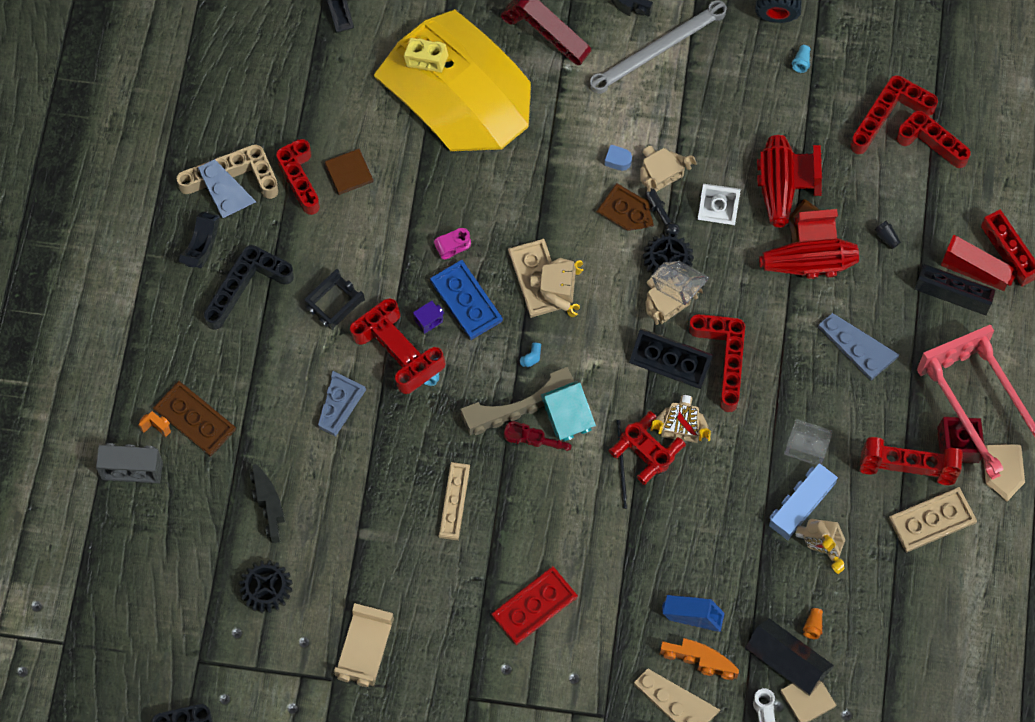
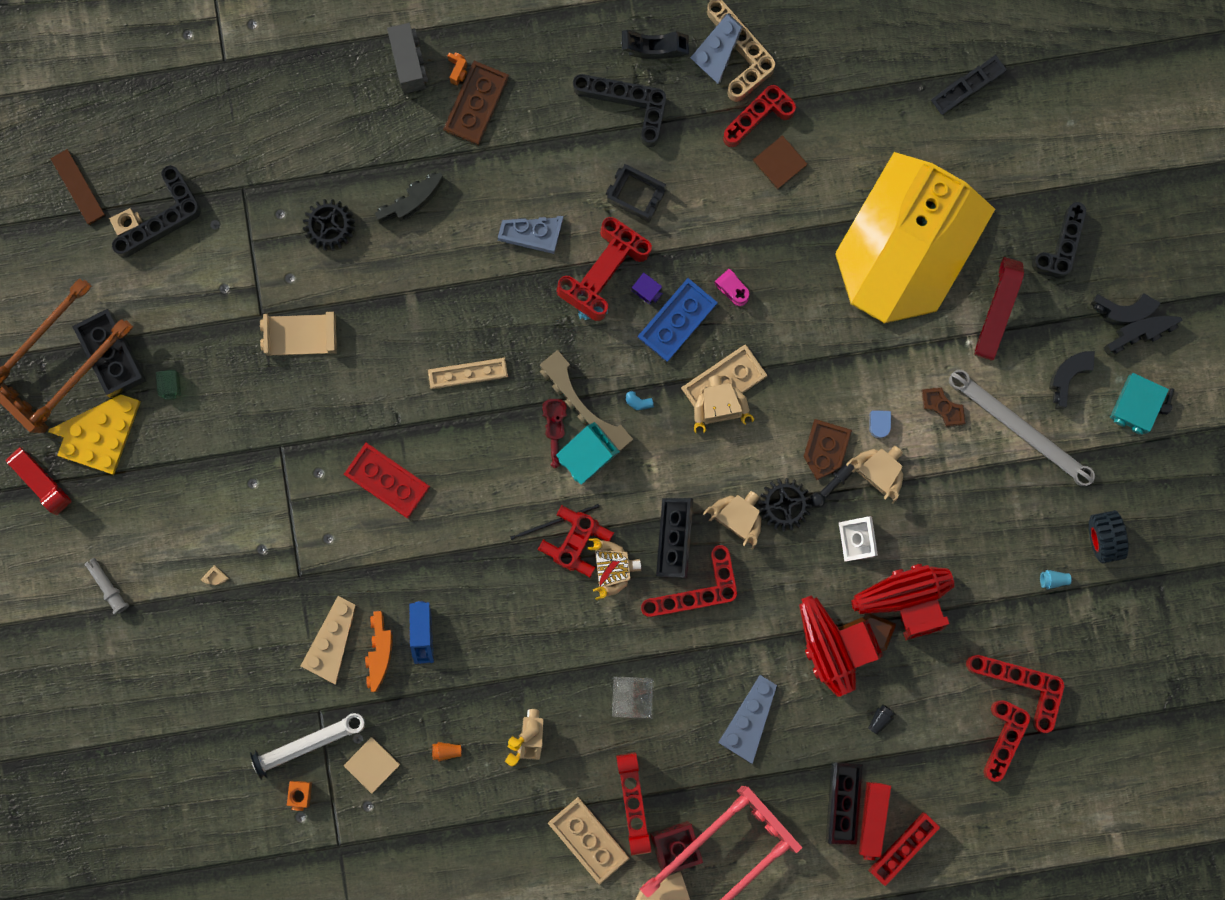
camera: 75 degrees right, 15 degrees up
light yellow brick [404,38,448,73] -> none
clear slope [651,261,709,305] -> none
black slope [745,618,834,696] -> none
light blue brick [769,463,838,540] -> none
none -> reddish brown tile [921,387,966,427]

